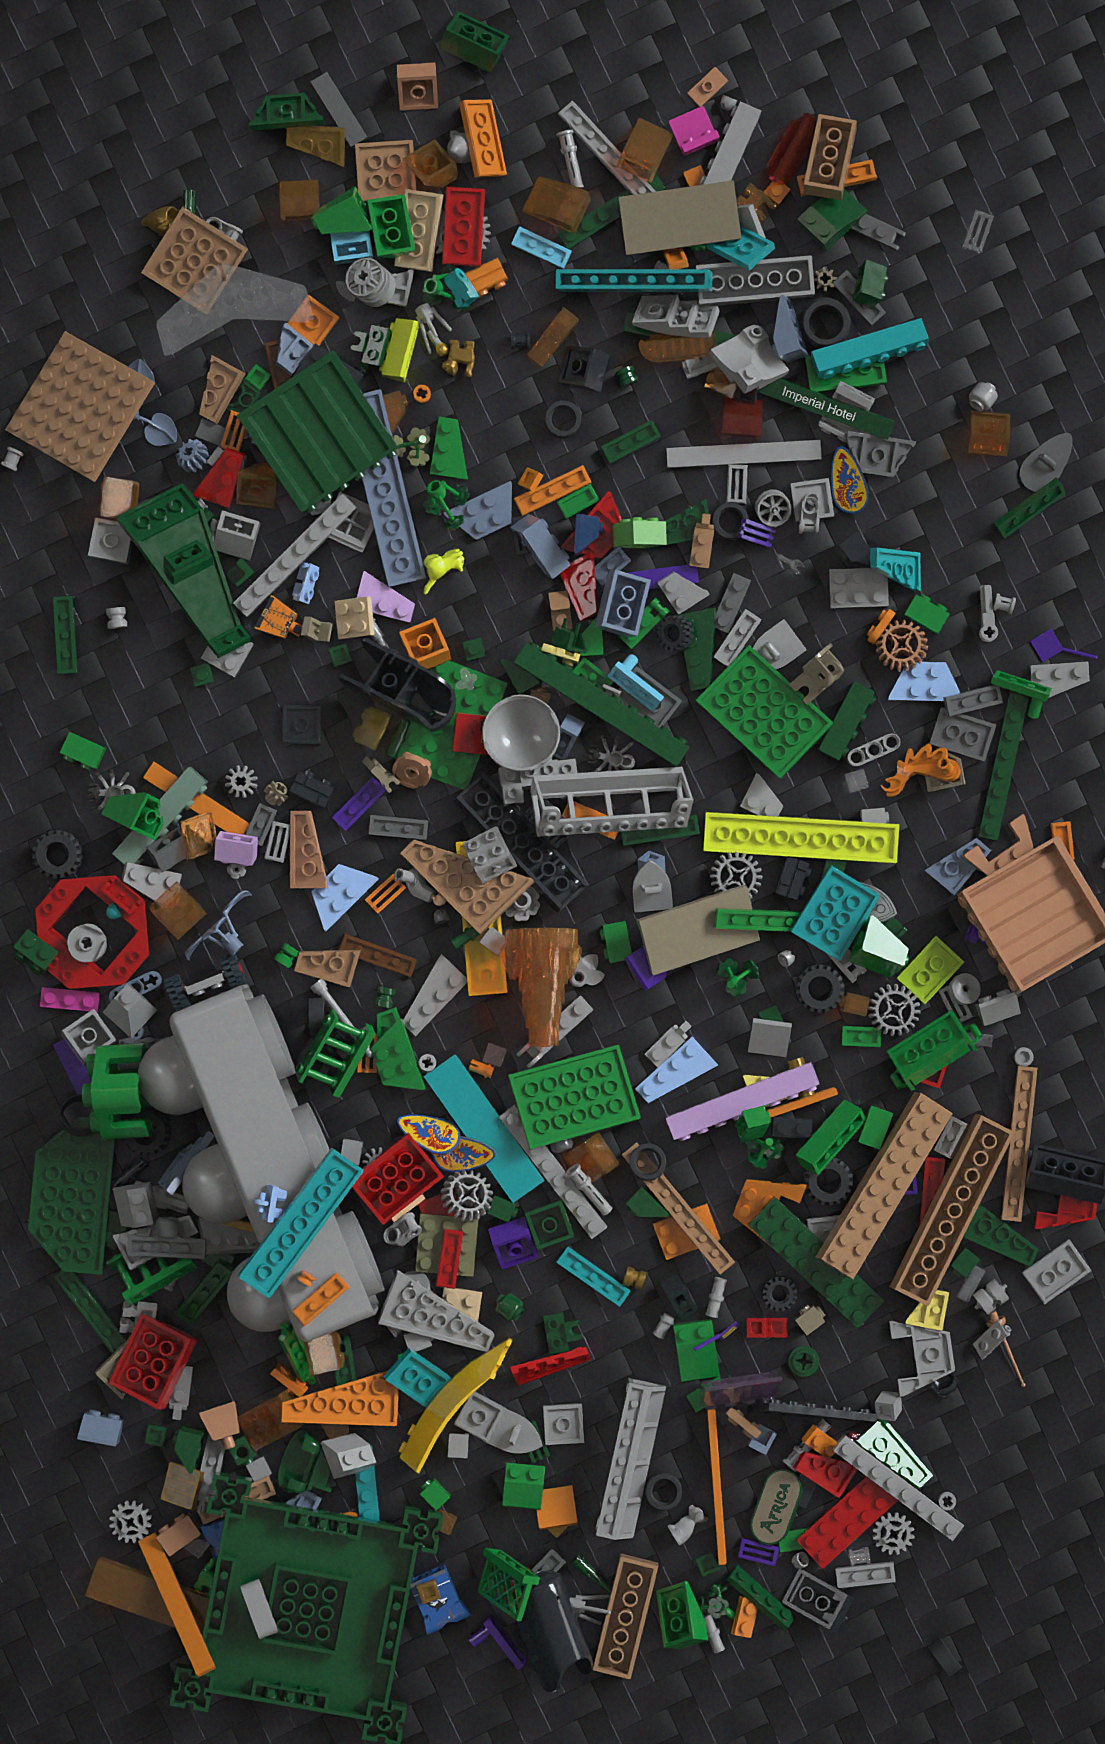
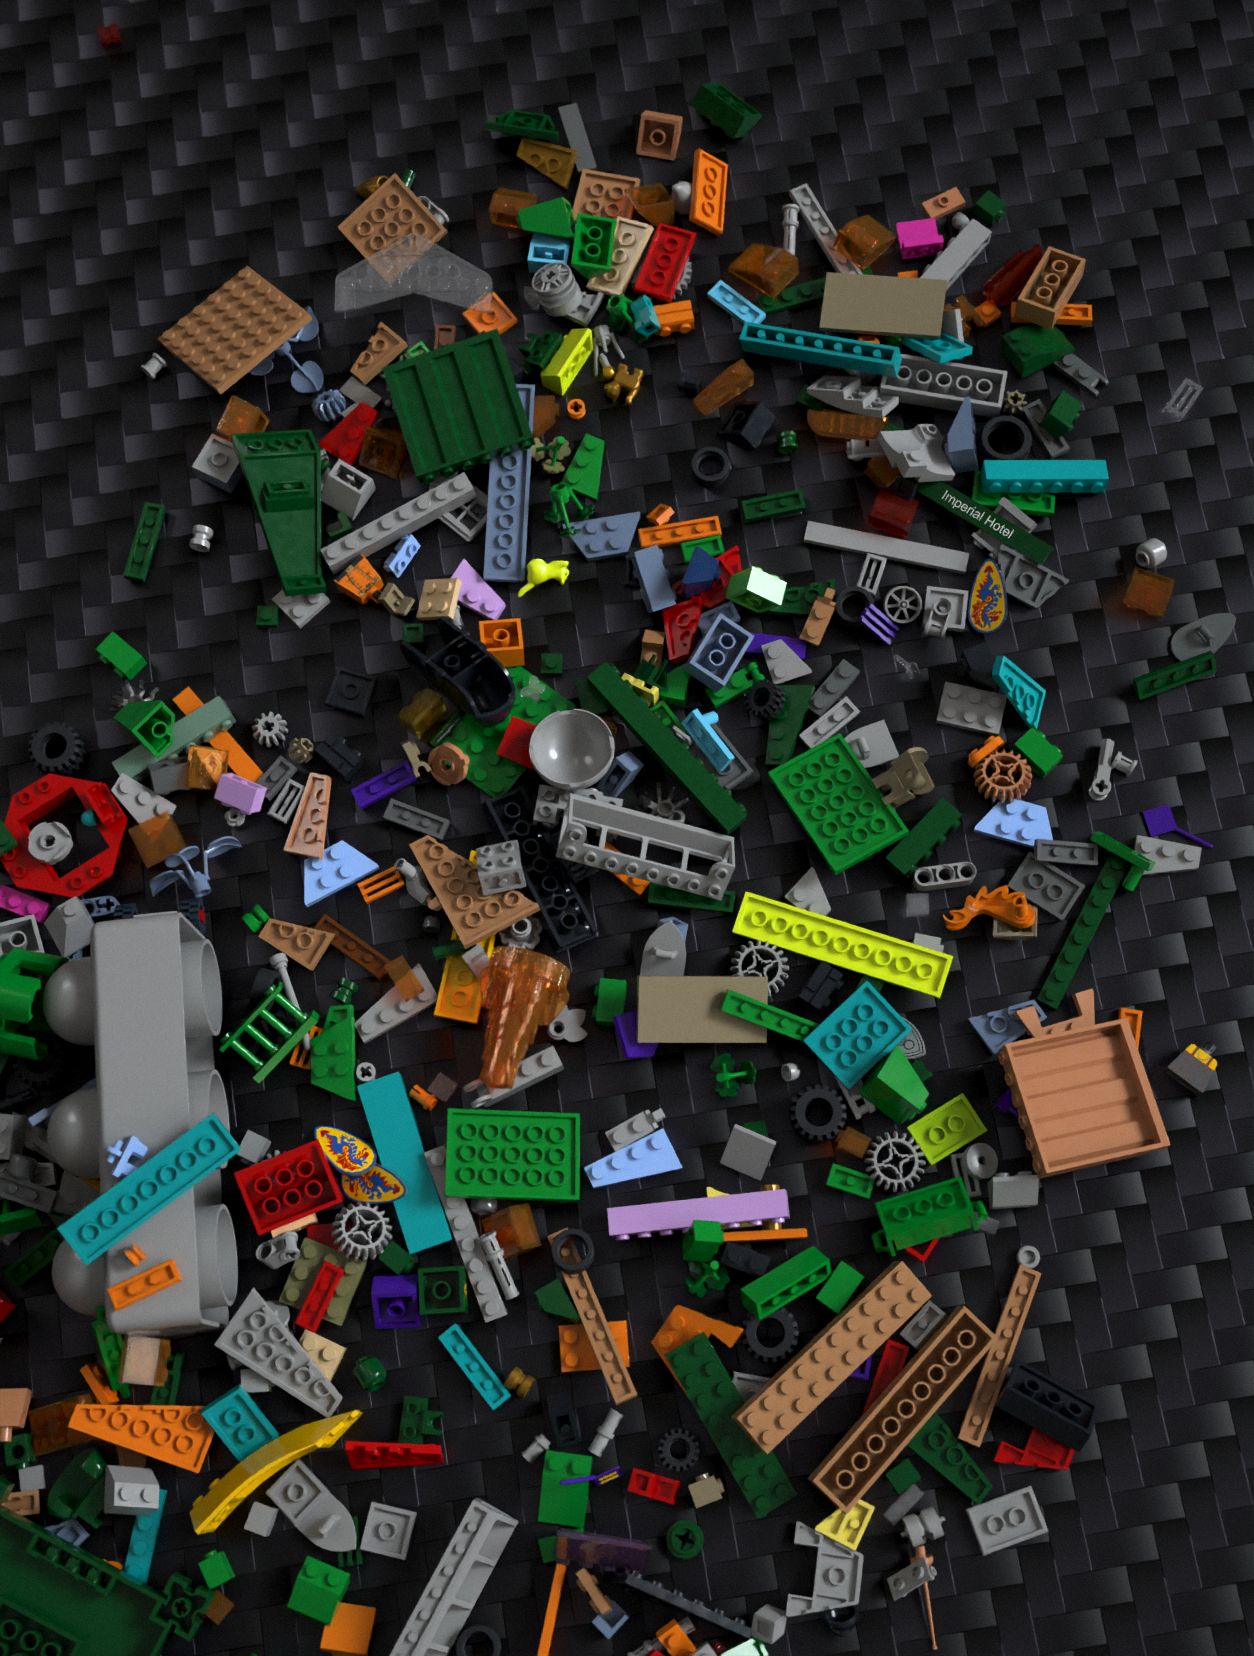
camera: 20 degrees right, 15 degrees down
orange tile [220,411,246,452] -> none
sand blue wing [276,323,313,376] -> none
none -> clear orange tile [384,955,425,1002]
none -> dark green brick [973,190,1007,227]

